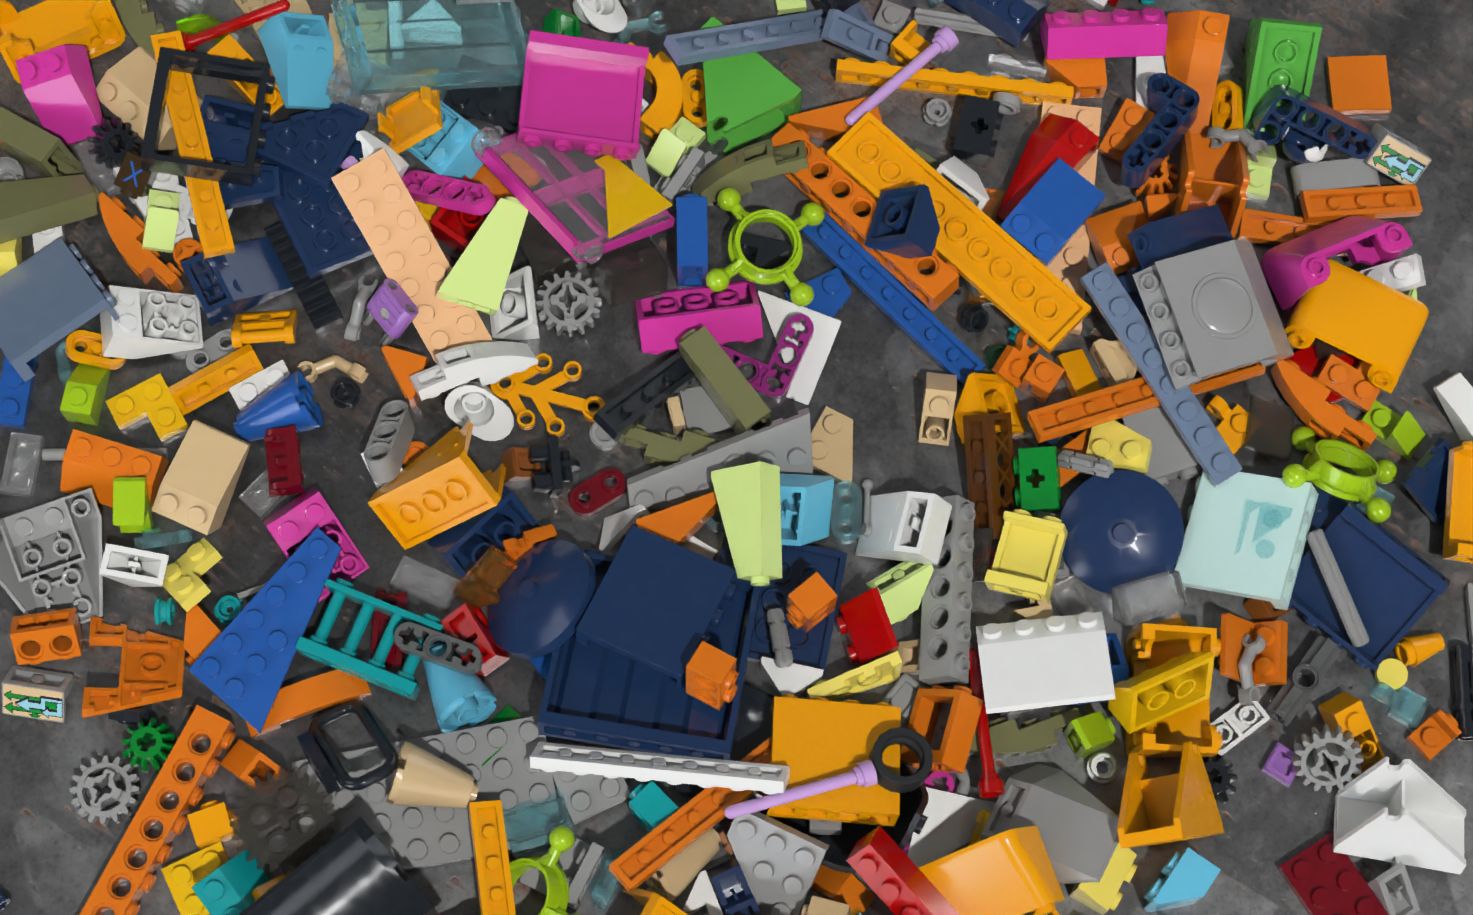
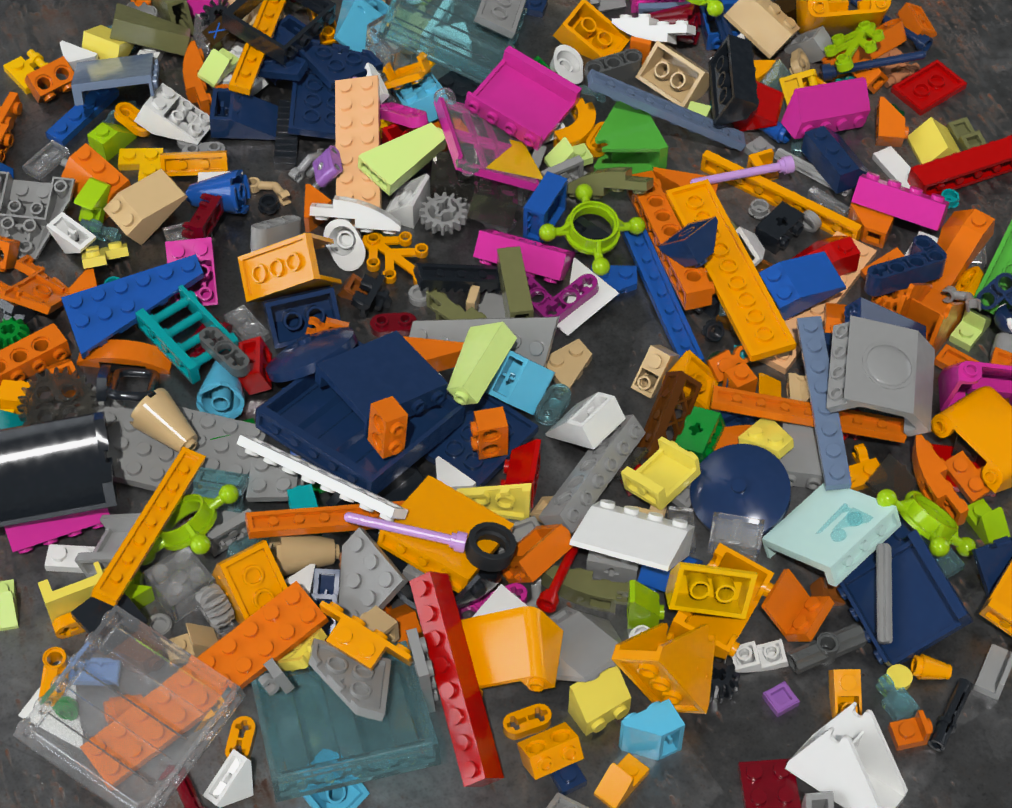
camera: 30 degrees right, 20 degrees down
teal bush [154,597,175,626] -> none
light orange plate [231,309,298,348] -> none
clear orange slope [453,545,518,608] -> none
light grey axle [766,608,793,668] -> none
sand blue plate [821,9,894,63] -> none
light grey hinge [860,479,874,537] -> none
yellowish green slope [866,561,934,625] -> none
light grey axle [1057,450,1114,478] -> none
light grey arm [1238,633,1266,705] -> none
light grey gear [1292,724,1364,793] -> none

